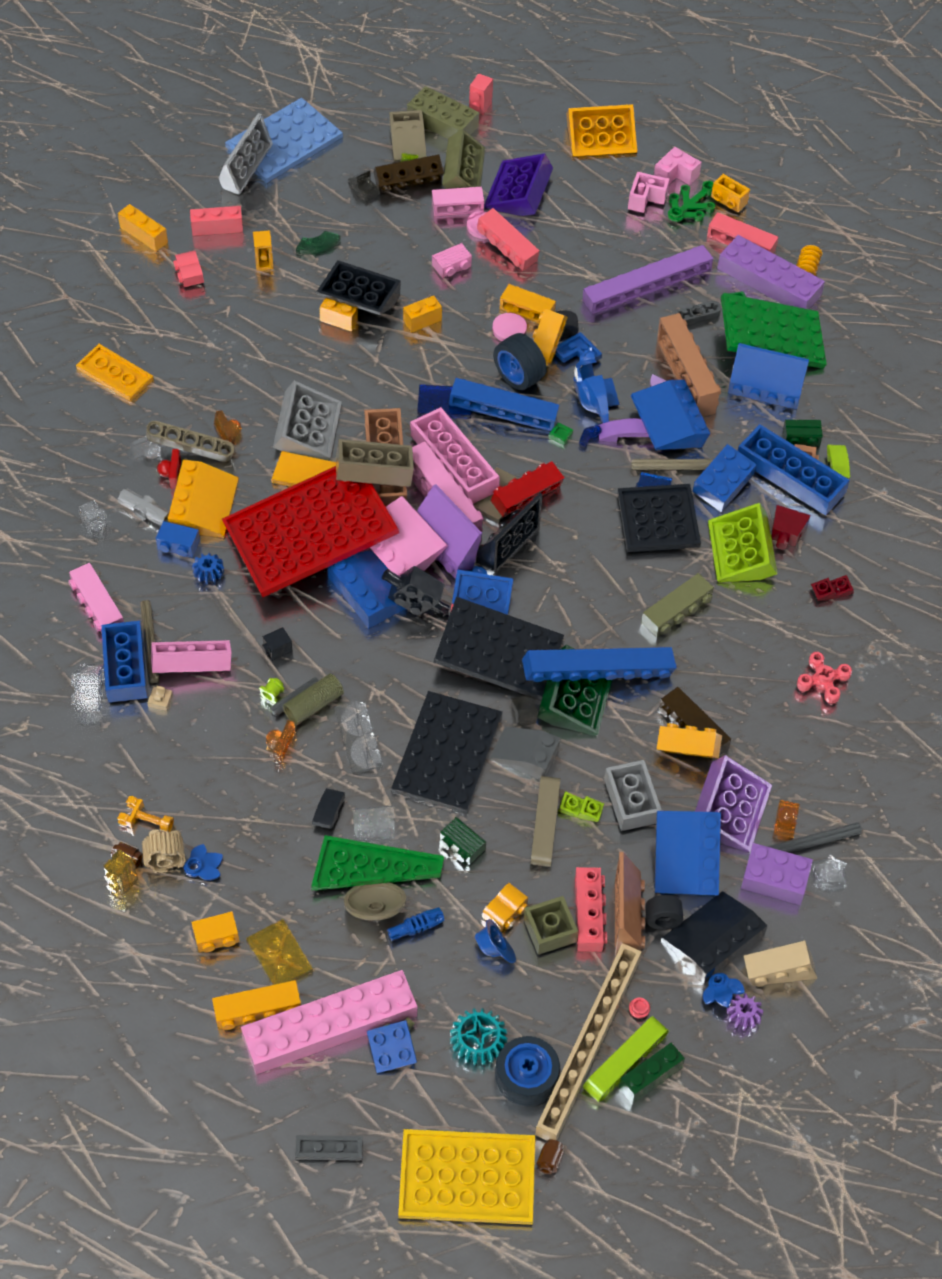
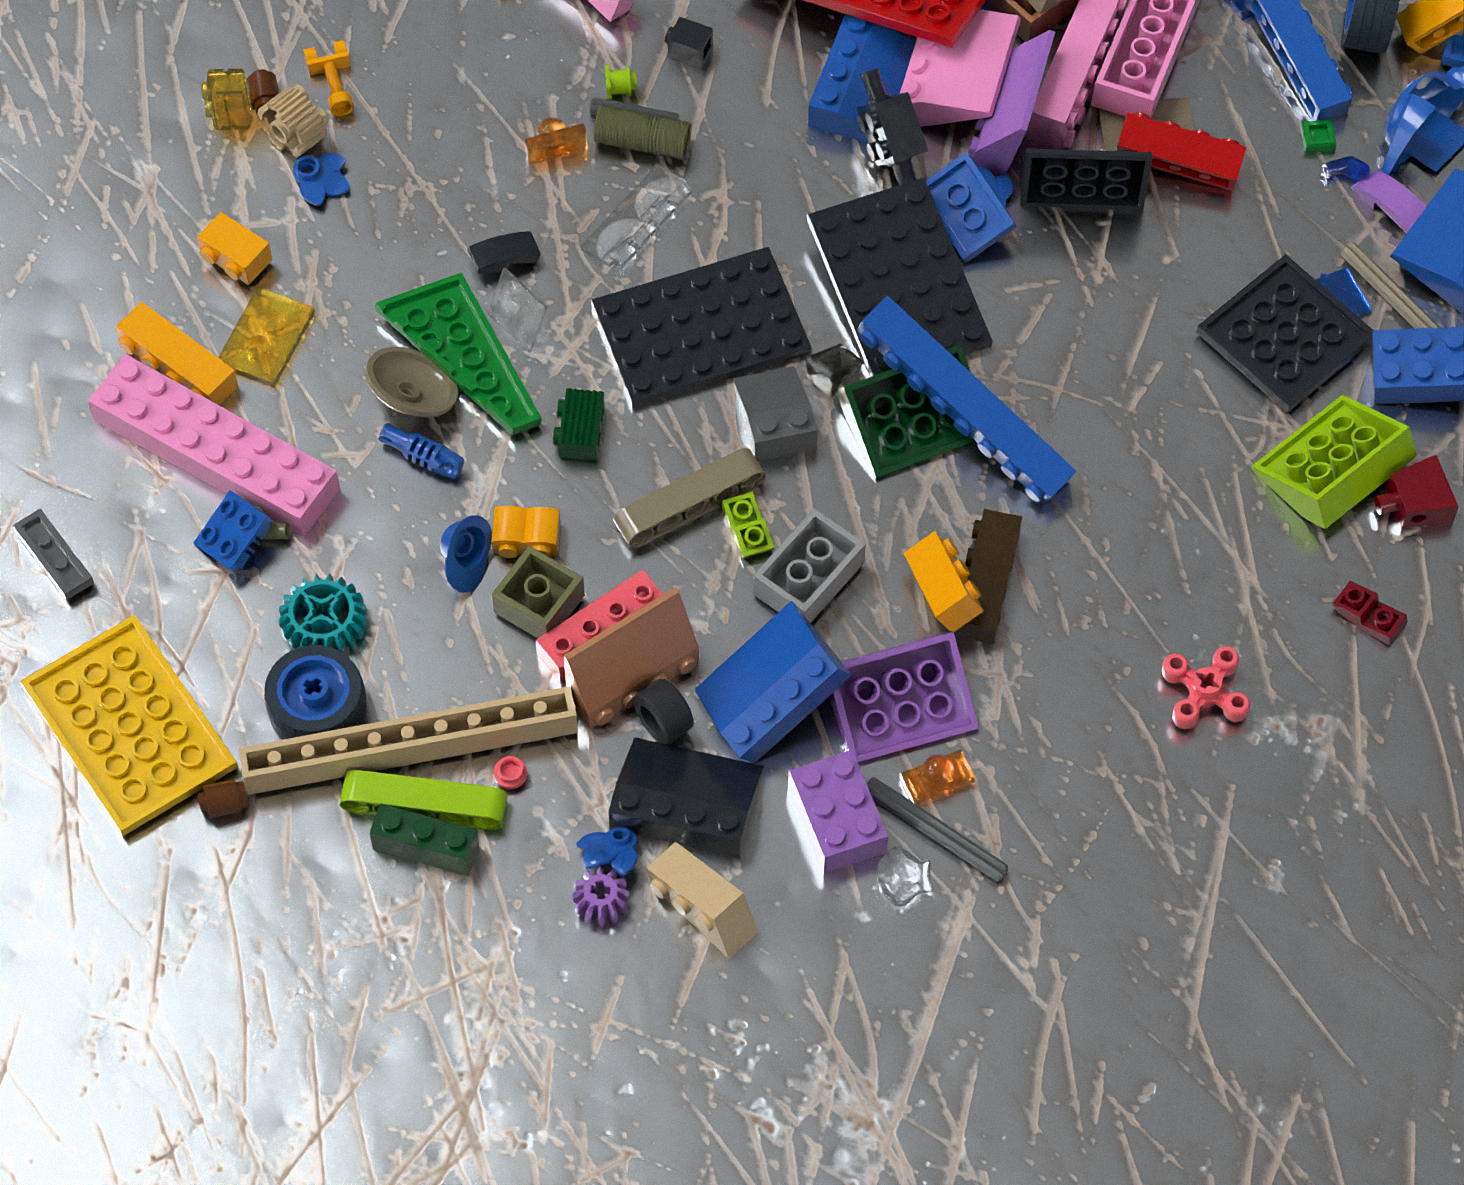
camera: 55 degrees right, 5 degrees up
olive brick [641,573,714,638] -> none

